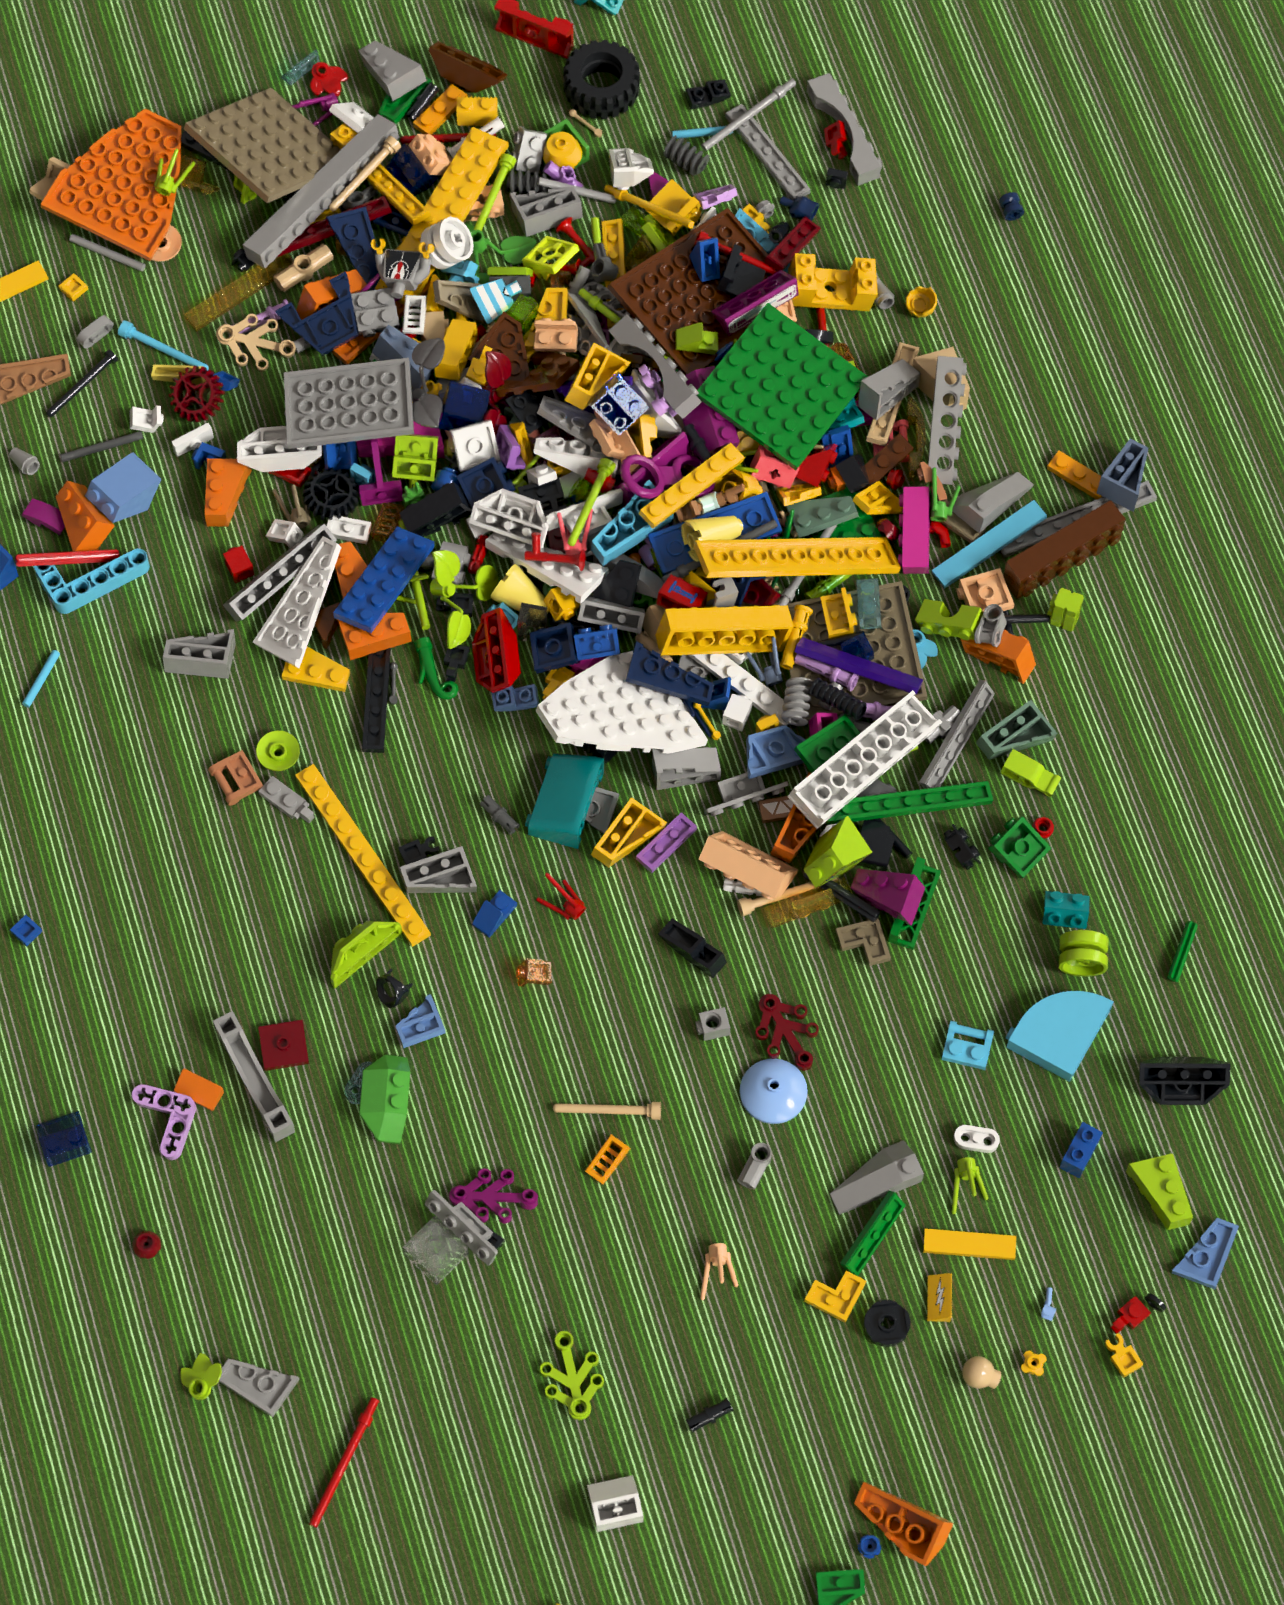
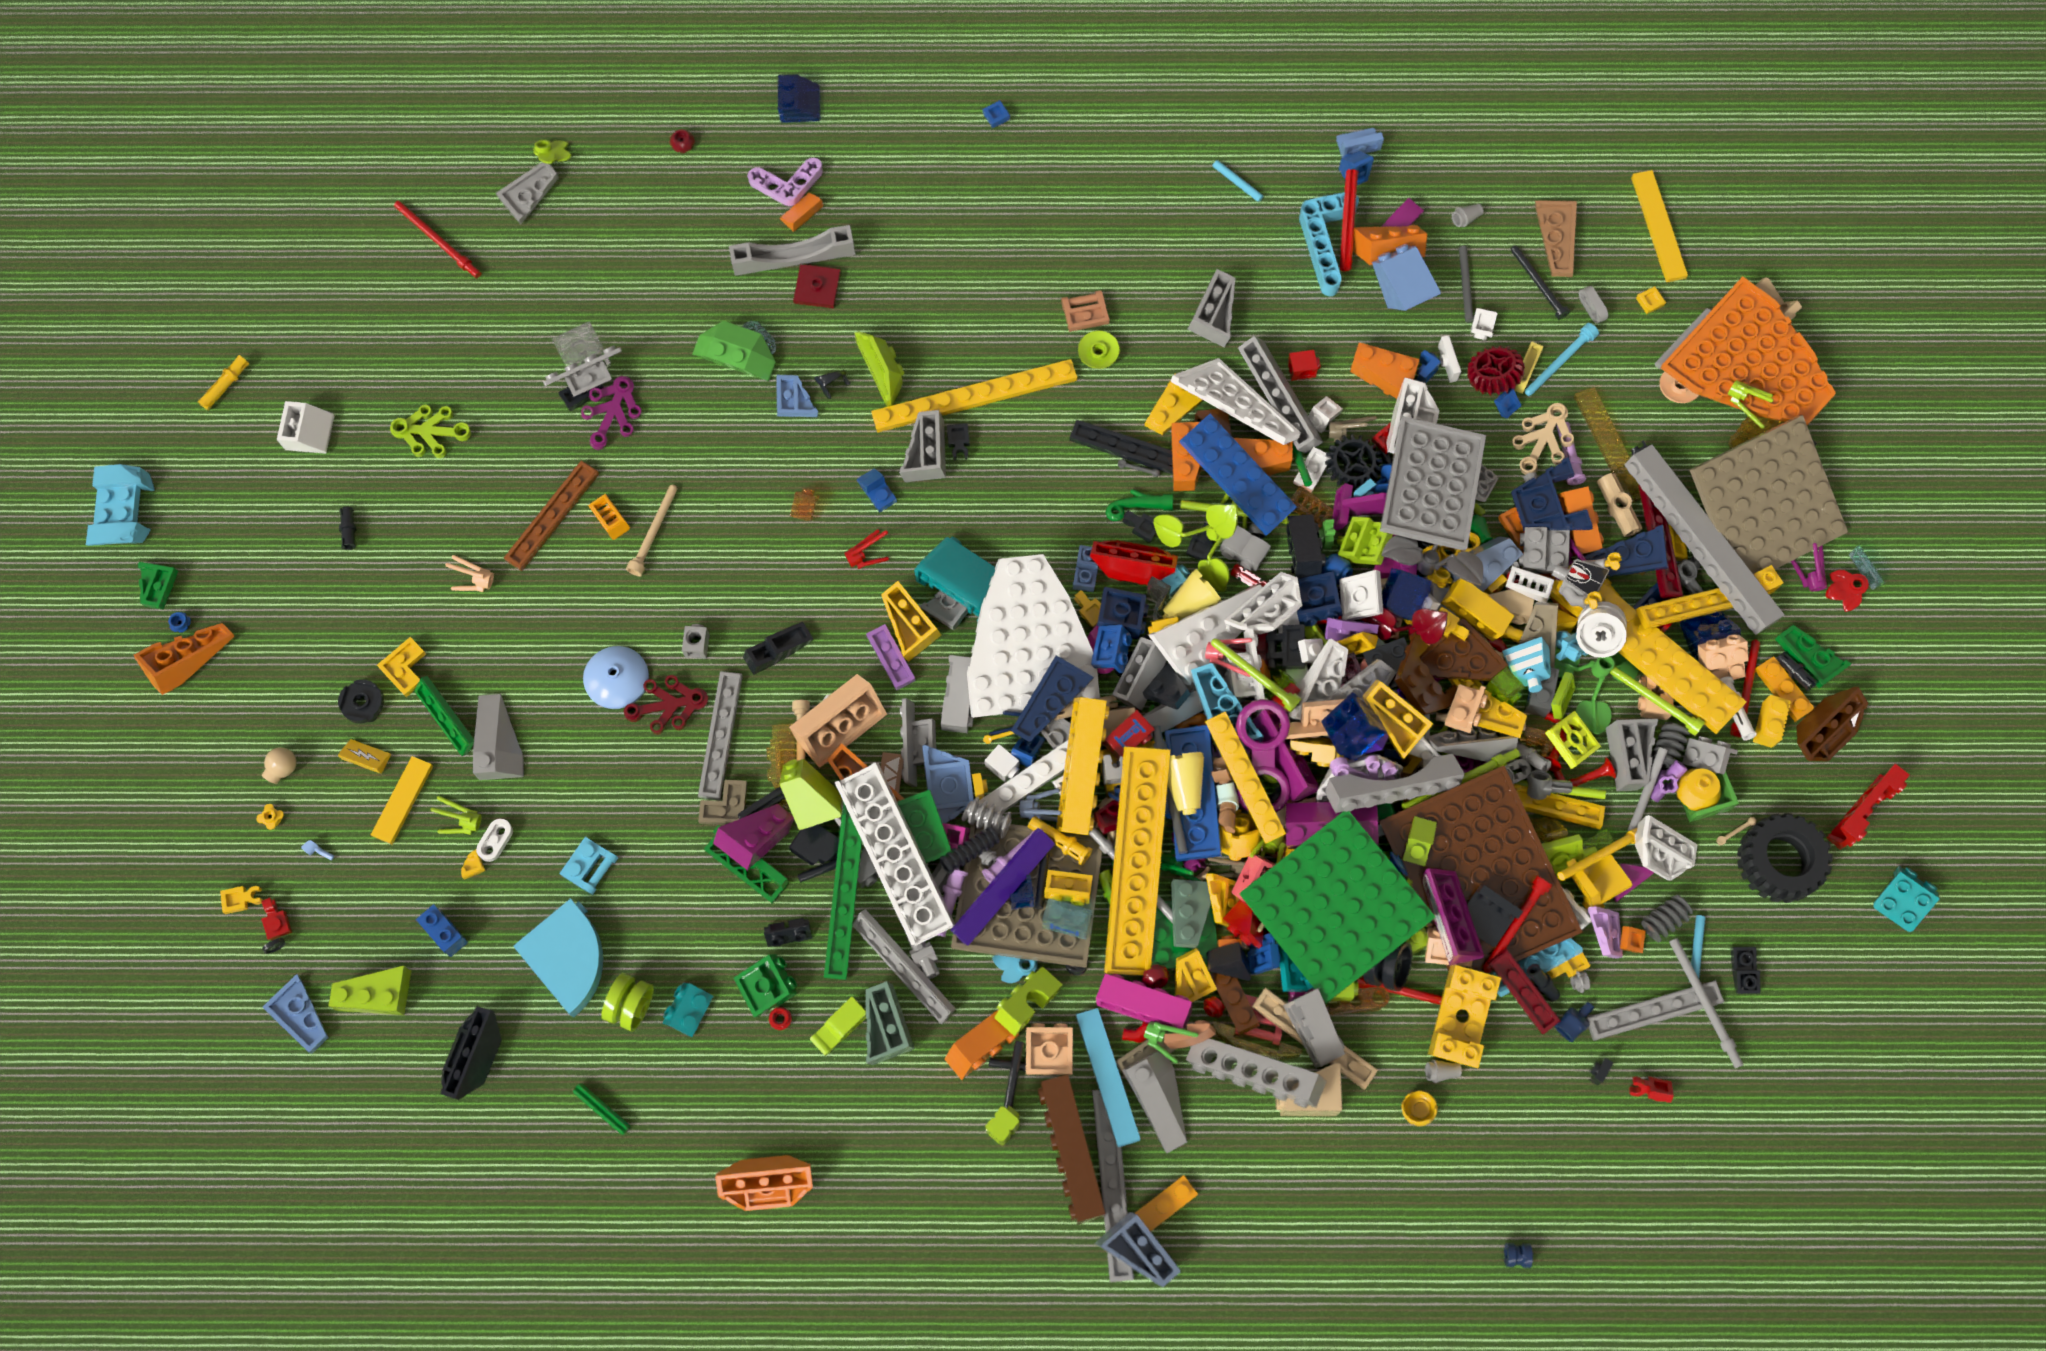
camera: 110 degrees right, 5 degrees up
light grey hinge [258,776,315,824] -> none
white plate [329,102,374,133] -> none
tan piece [329,136,401,211] -> none
light grey wedge [358,40,427,101] -> none
dark grey pin [479,795,520,835] -> none
red piece [525,532,586,571] -> none
black pin [682,424,712,464] -> none
blue slope [689,237,720,282] -> none
light grey piece [737,1143,771,1190] -> none
light grey arch [807,73,882,186] -> none
light grey piece [974,604,1007,647] -> none
none -> yellow tile [461,849,485,880]
none -> dark orange tile [504,460,599,571]
none -> light grey tile [698,671,743,801]
none -> orange wedge [716,1155,813,1211]
none -> green bar [1292,443,1312,487]
none -> orange plate [1620,926,1646,953]

